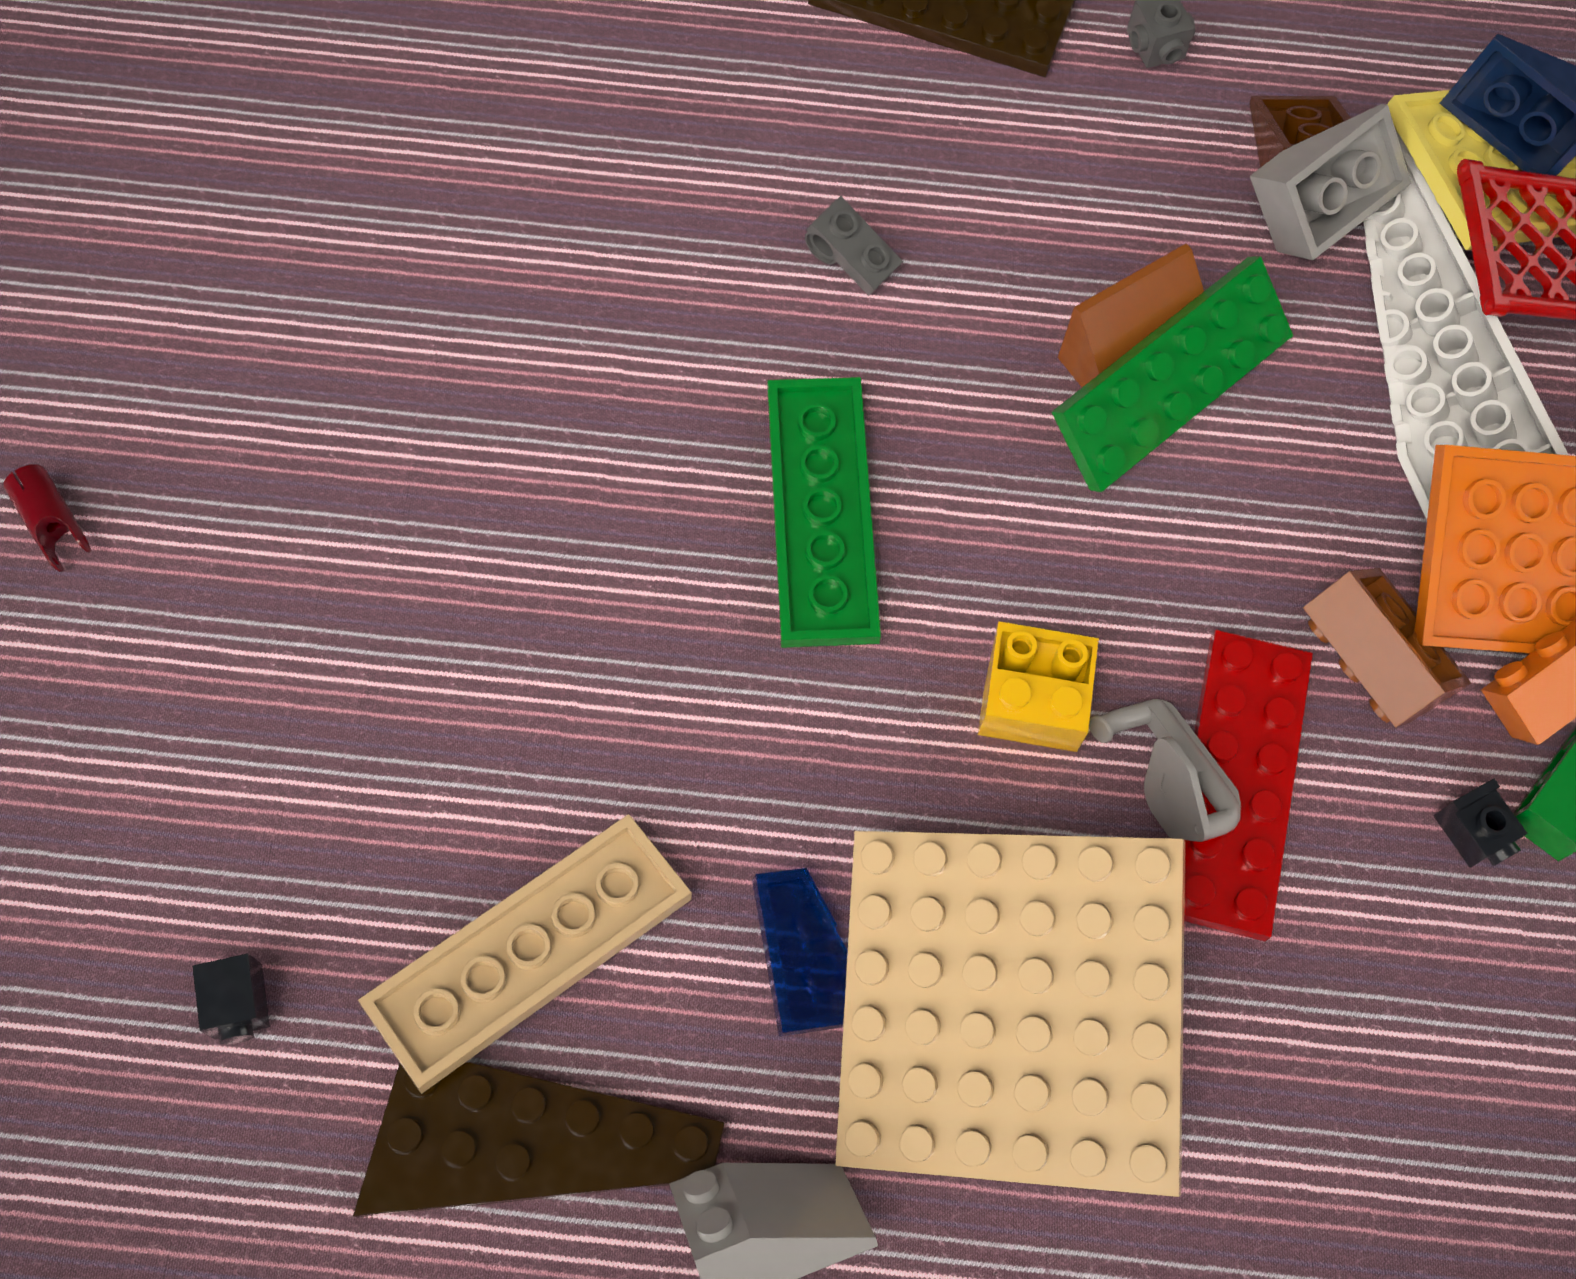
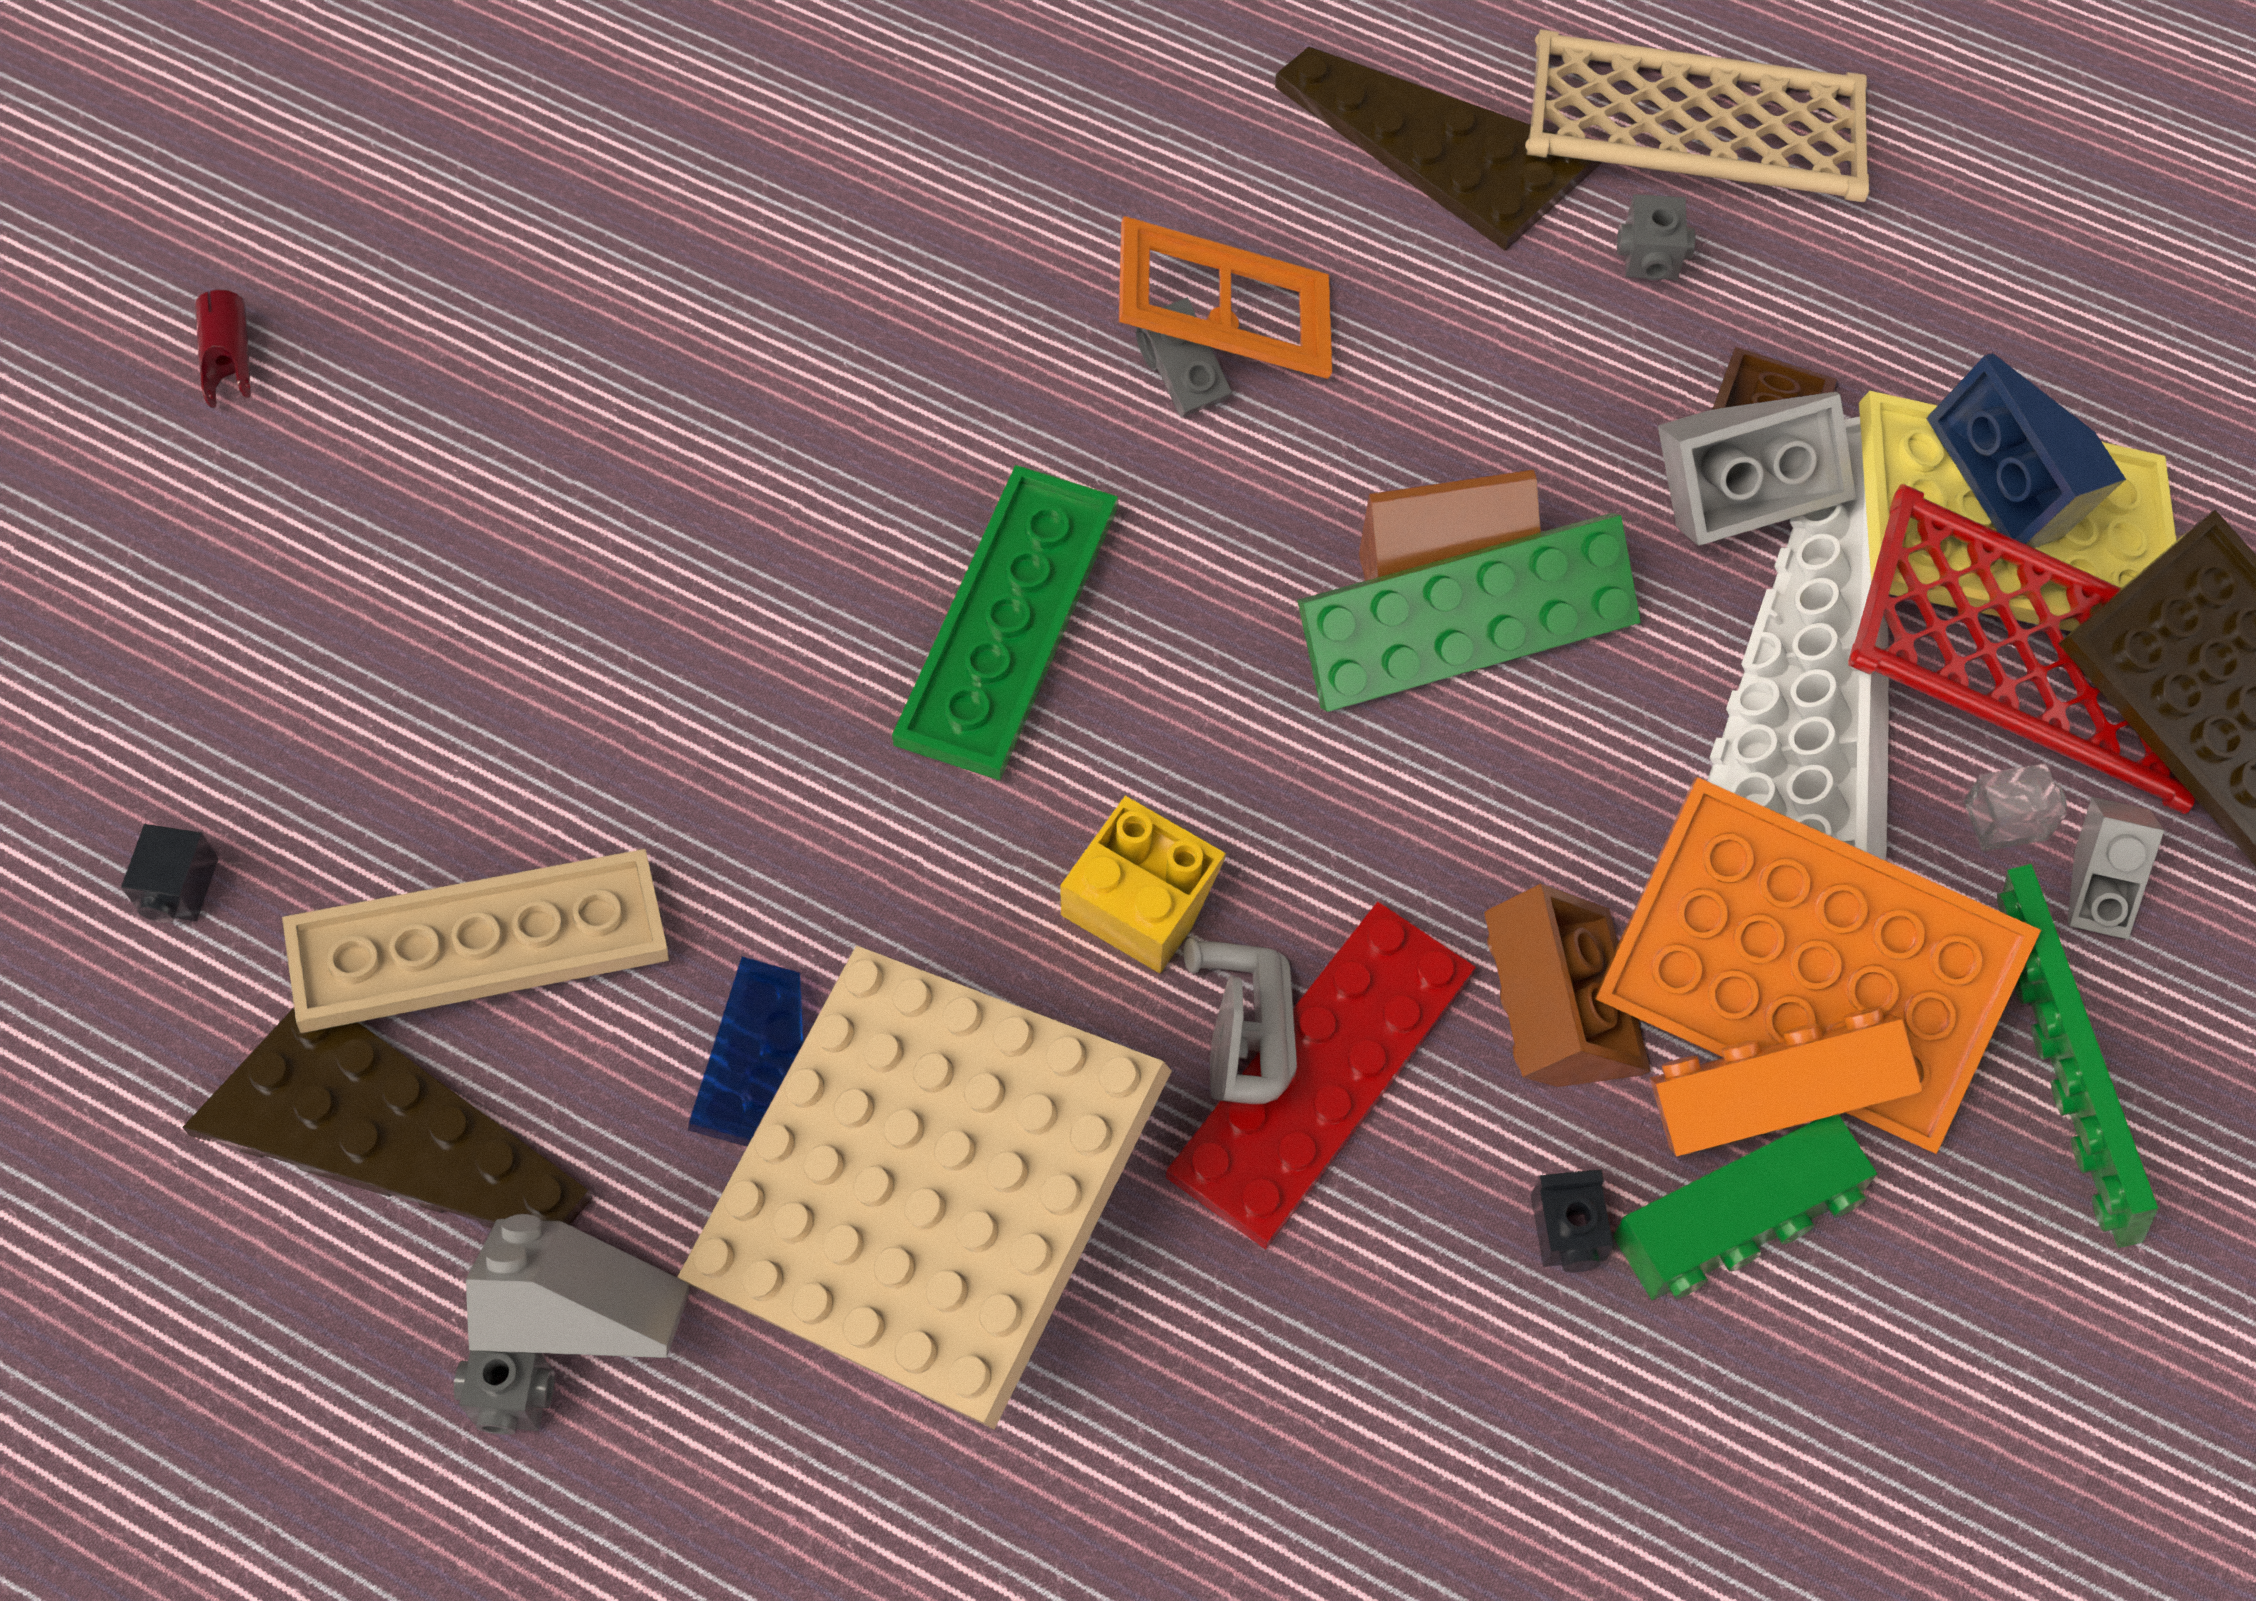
camera: 25 degrees right, 5 degrees down
none -> orange door [1119,216,1332,379]

